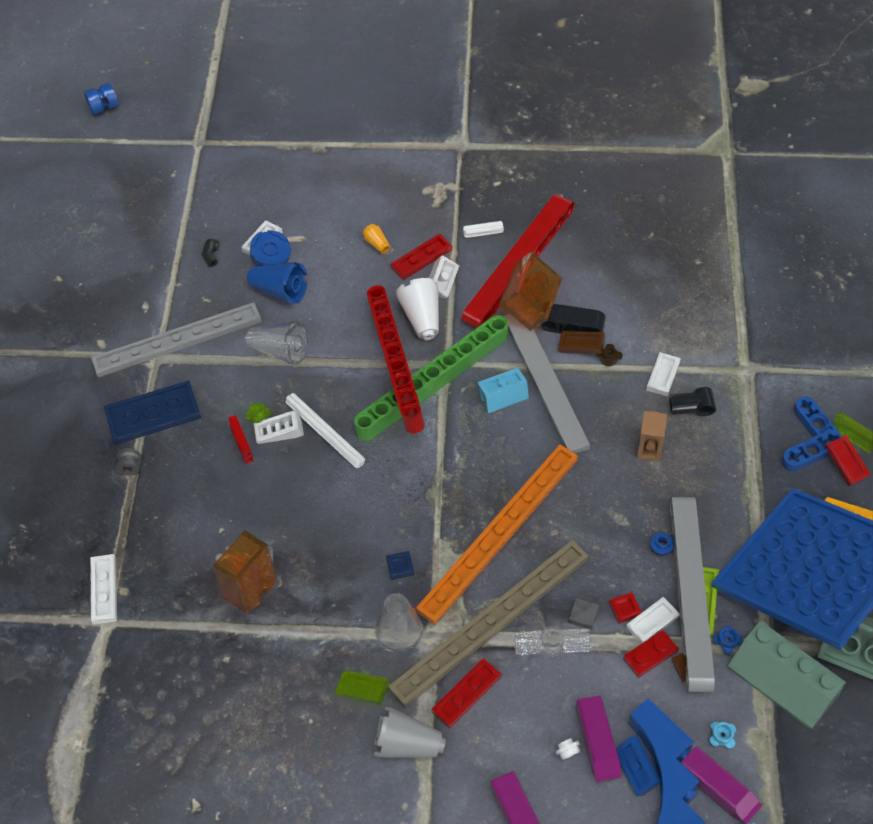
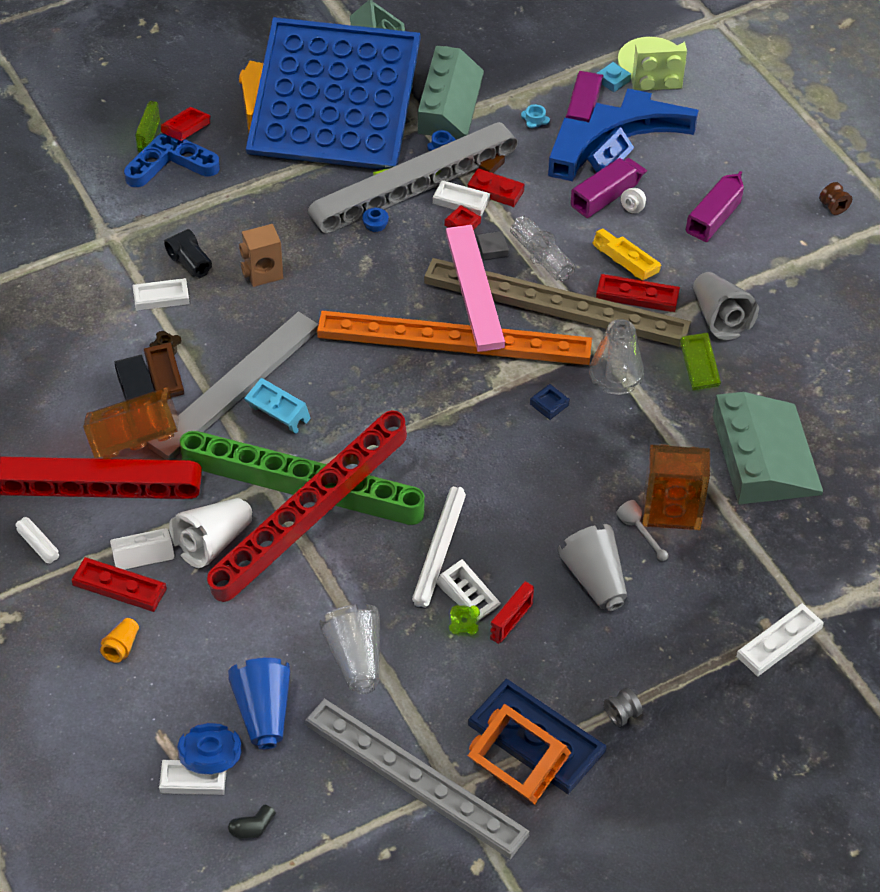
camera: 125 degrees left, 5 degrees down
none -> bright pink tile [446,225,505,352]
none -> orange window [467,704,571,805]
none -> light grey cone [558,524,627,611]
none -> yellow hinge [592,228,661,280]
none -> sand green slope [713,392,823,505]

